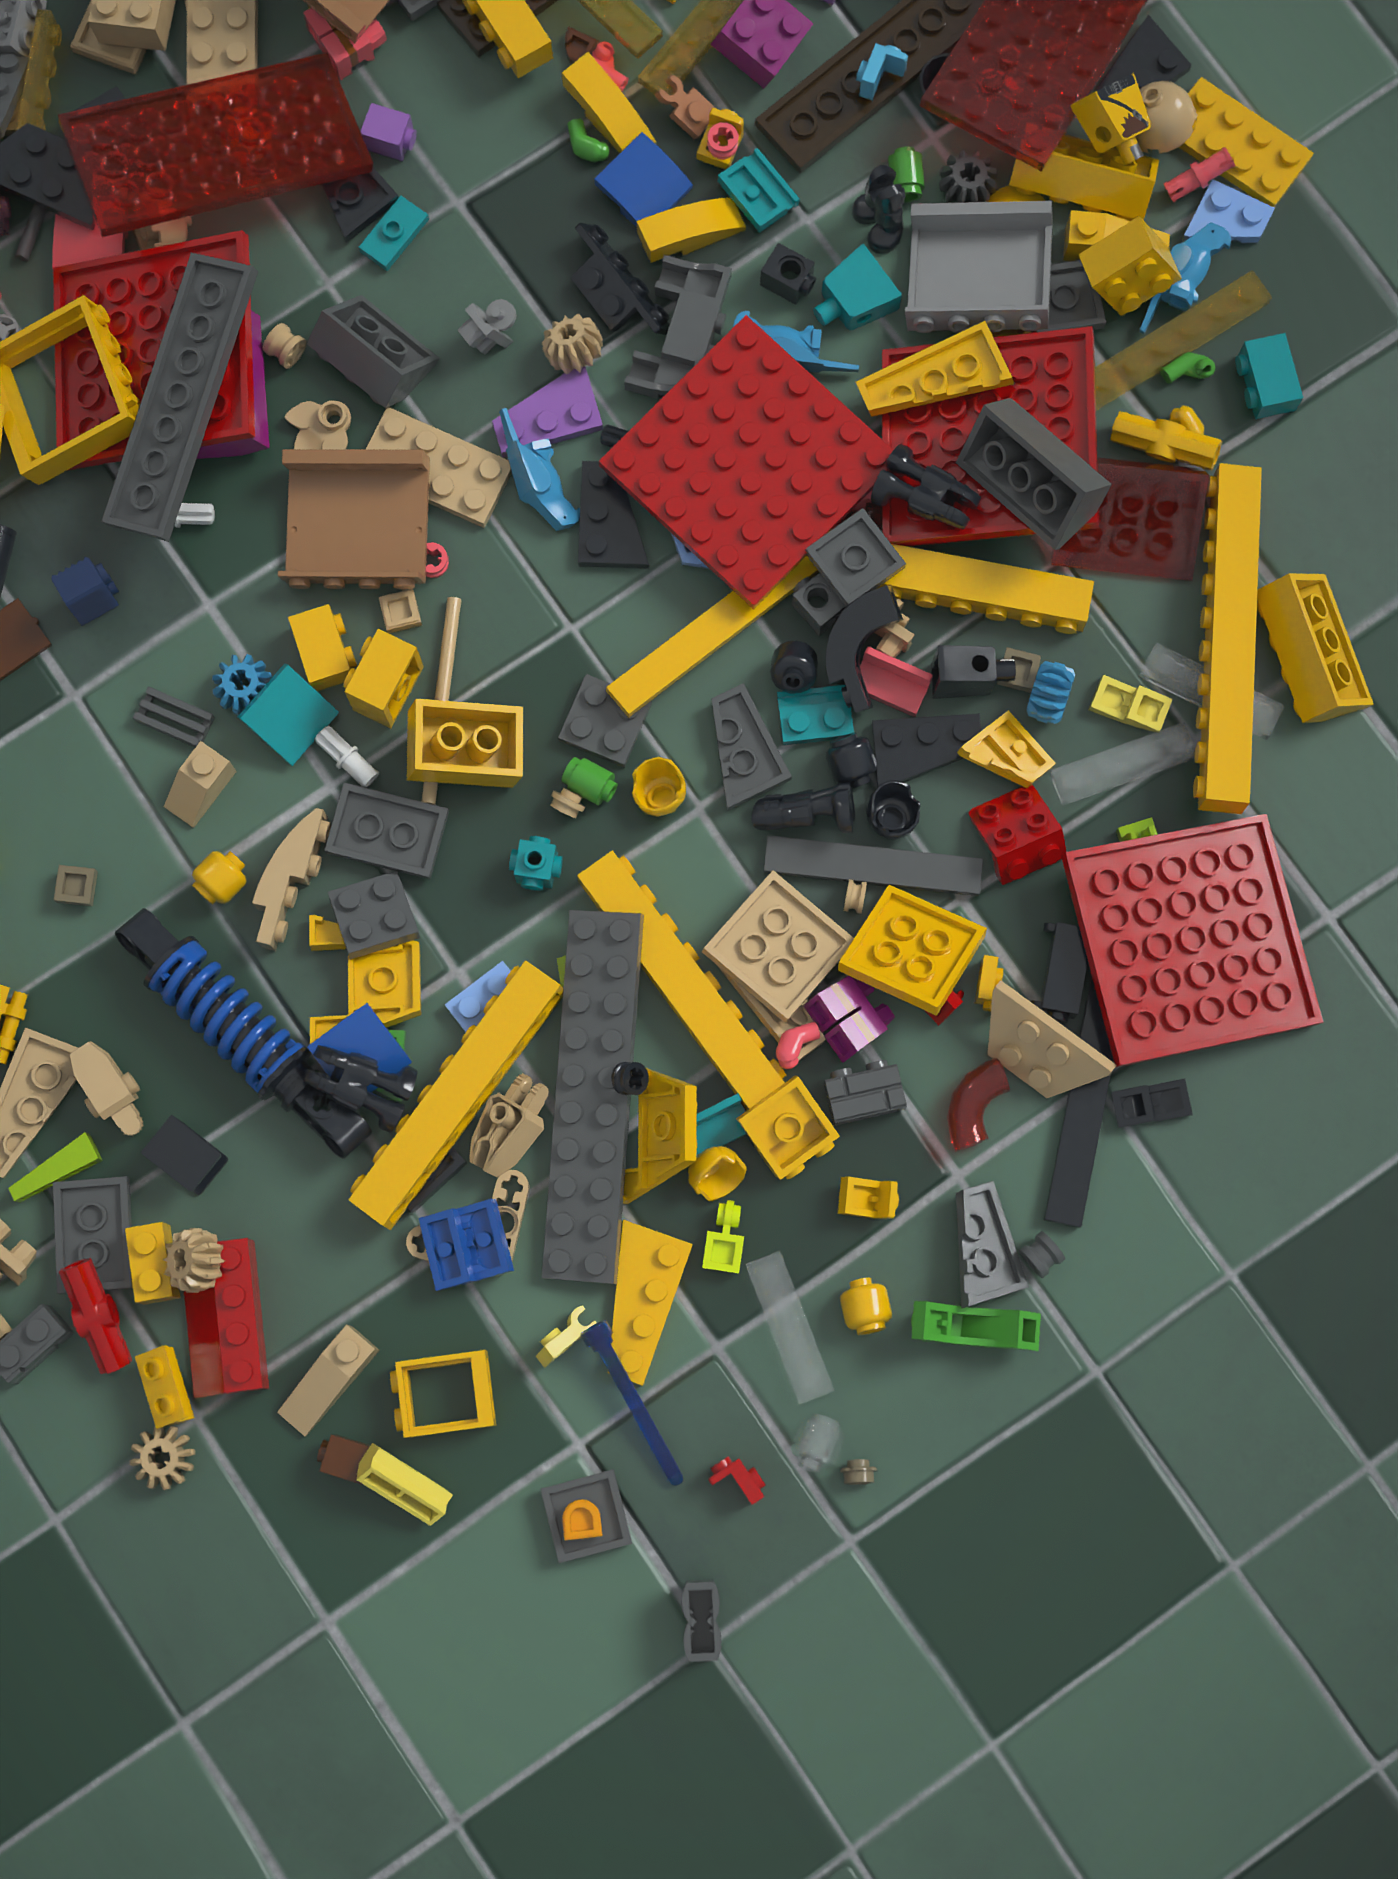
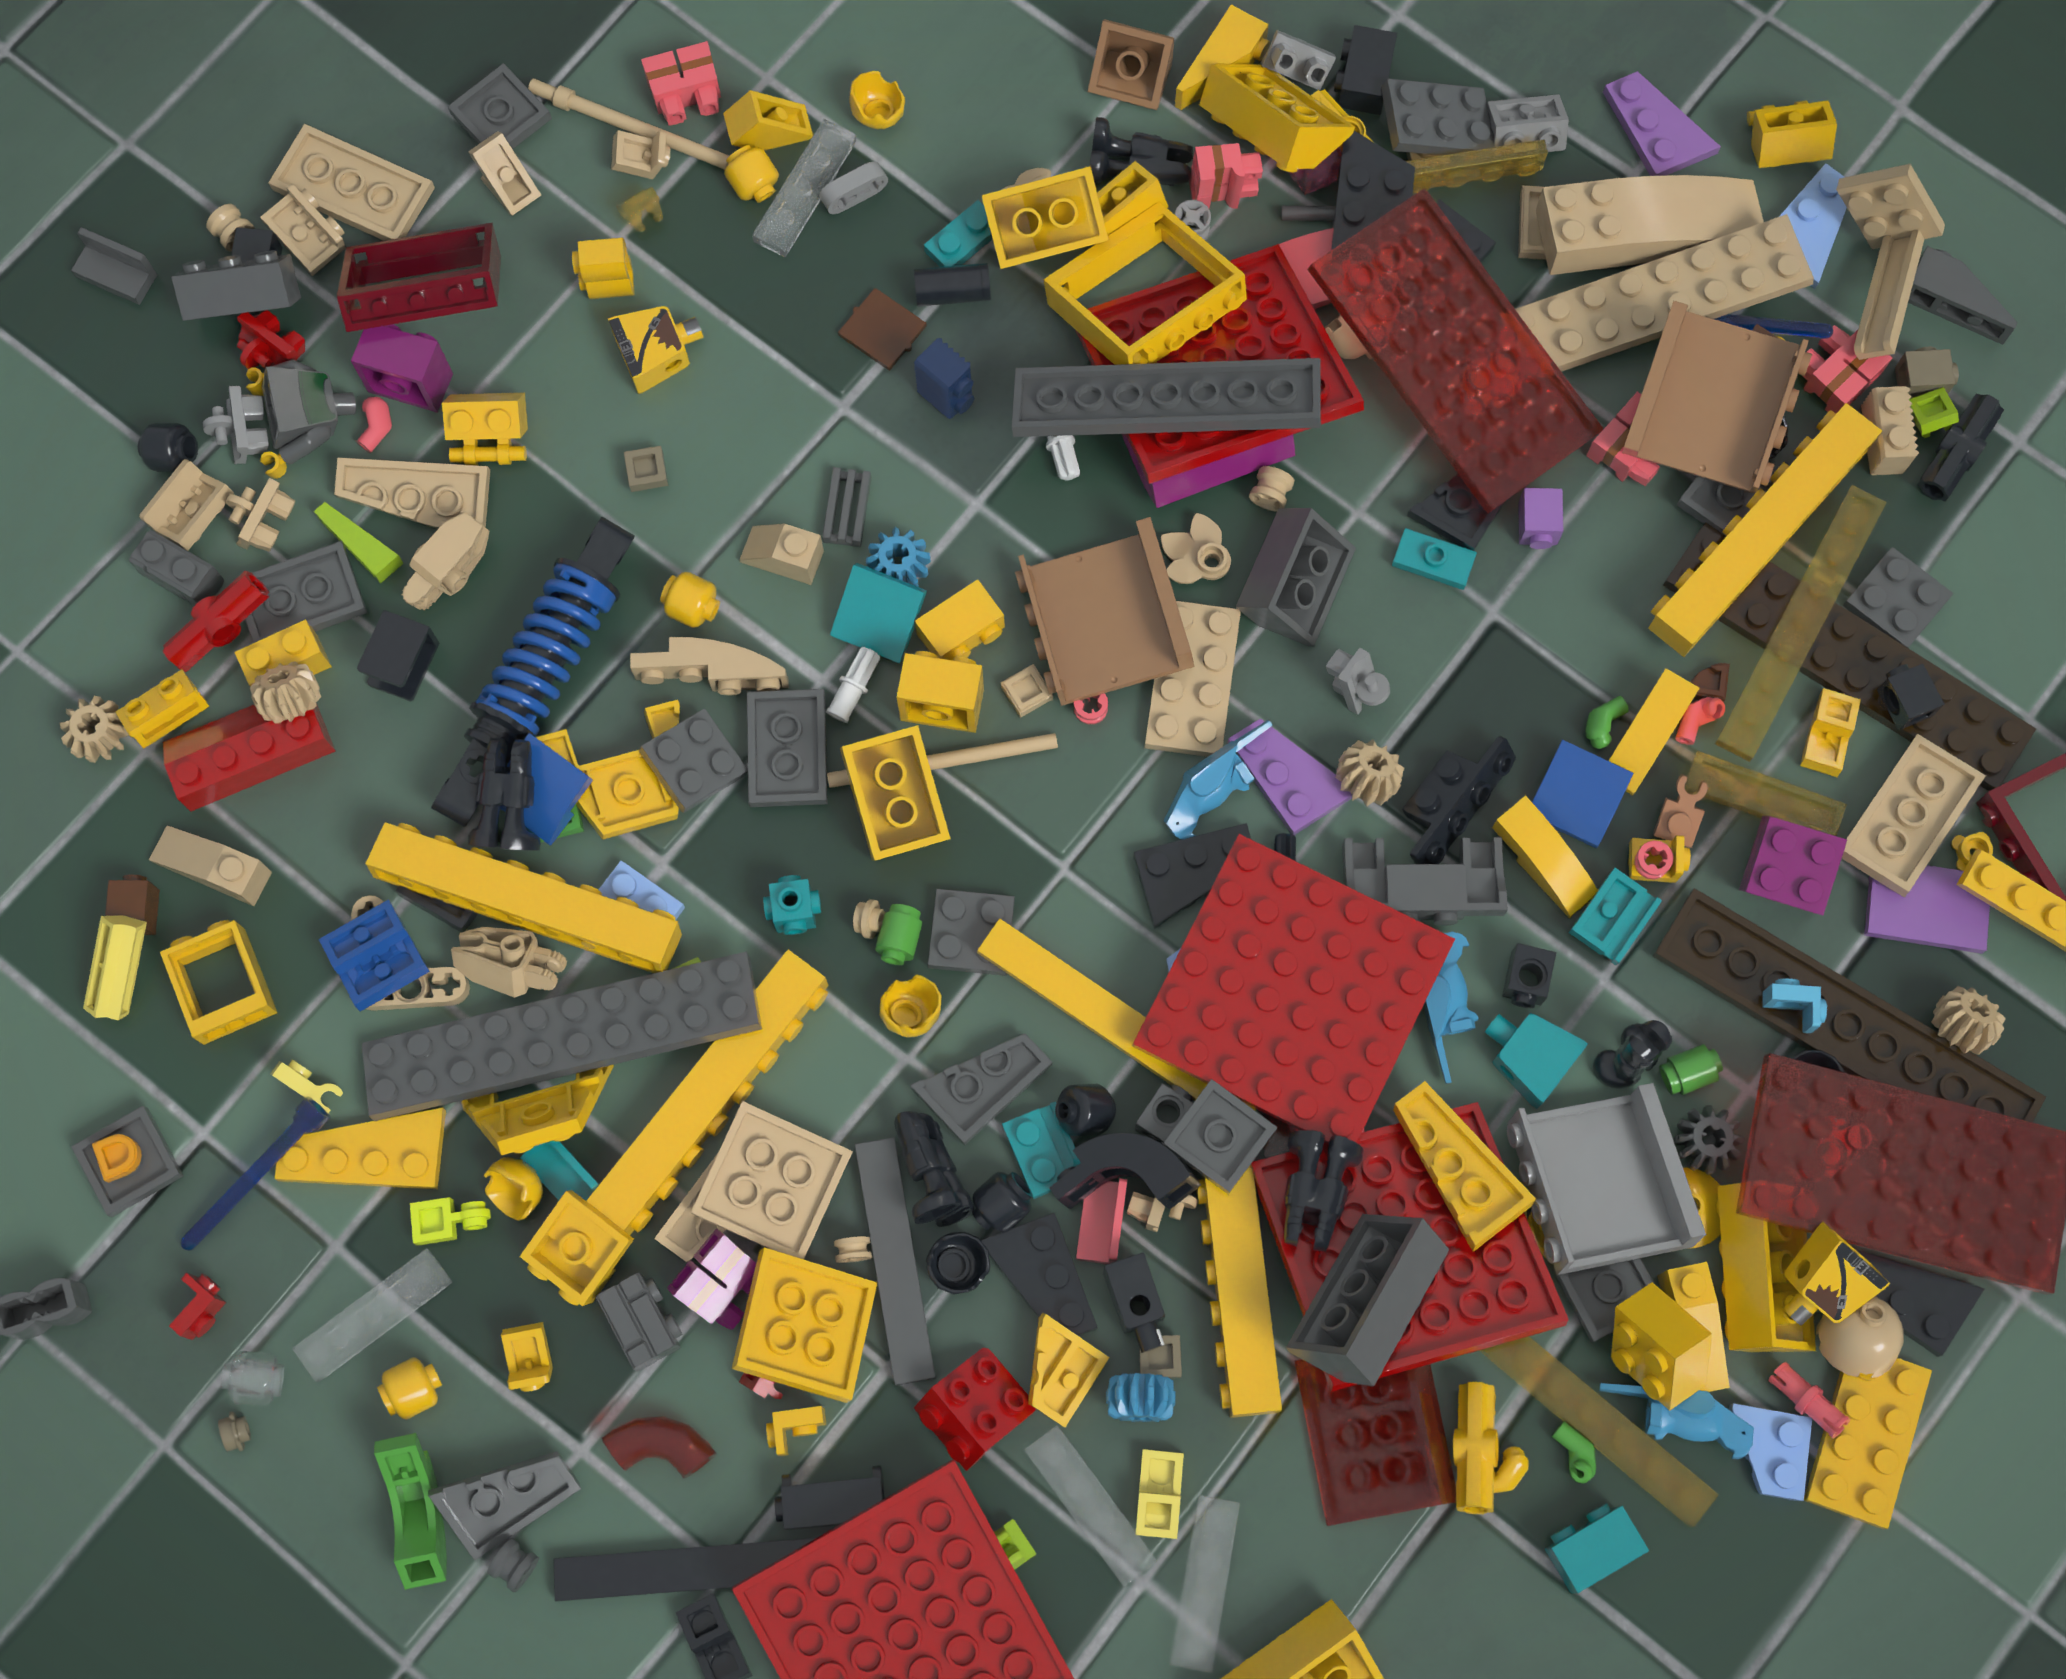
camera: 75 degrees right, 5 degrees down
black bush [611,1062,649,1095] -> none
coral arm [776,1021,820,1069] -> none
tan wing [988,980,1116,1098] -> none
yellow brick [1193,463,1262,814] -> none

